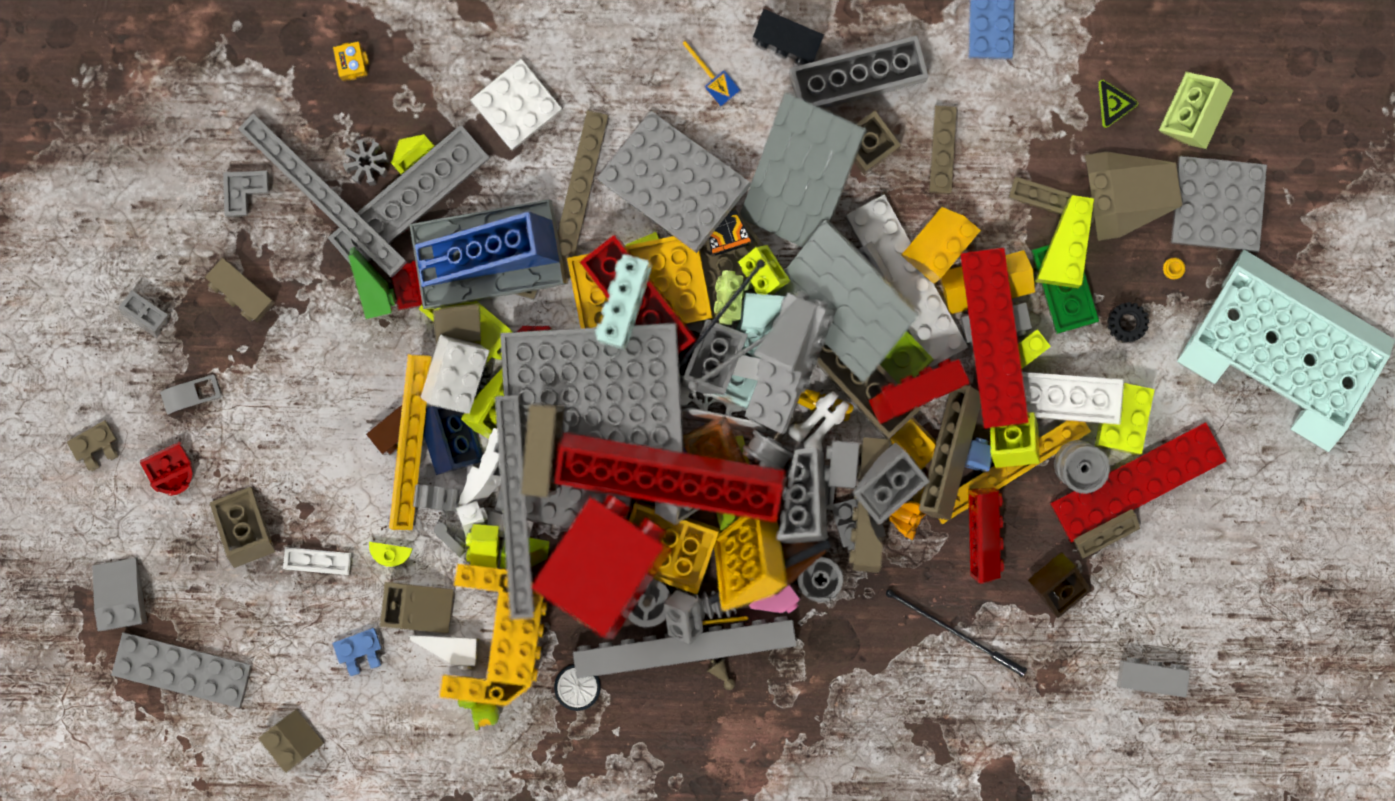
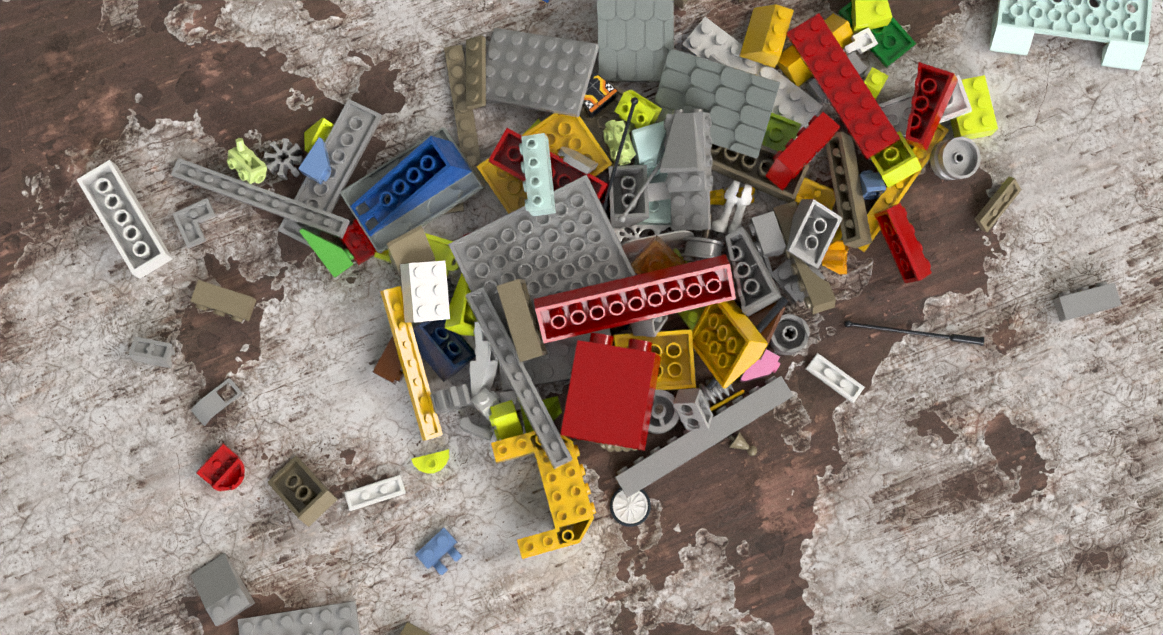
camera: 20 degrees left, 5 degrees down
dark tan plate [67,420,119,472] -> none
yellow head [333,42,369,81] -> none
dark tan slope [380,582,454,633] -> none
white slope [410,635,478,670] -> none
lime piece [458,700,499,731] -> none
white plate [470,59,562,151] -> none
dark brown slope [1028,552,1092,618] -> none
red plate [1050,422,1226,542] -> none
black tyre [1107,302,1149,343] -> none
none -> white brick [77,160,173,279]
none -> yellowish green brick [227,138,267,184]
none -> medium blue slope [299,137,331,185]
none -> dark tan plate [466,35,486,110]
none -> light grey tile [558,147,599,174]
none -> white tile [806,353,865,403]
none -> white plate [843,27,878,56]
none -> red wedge [905,62,958,151]

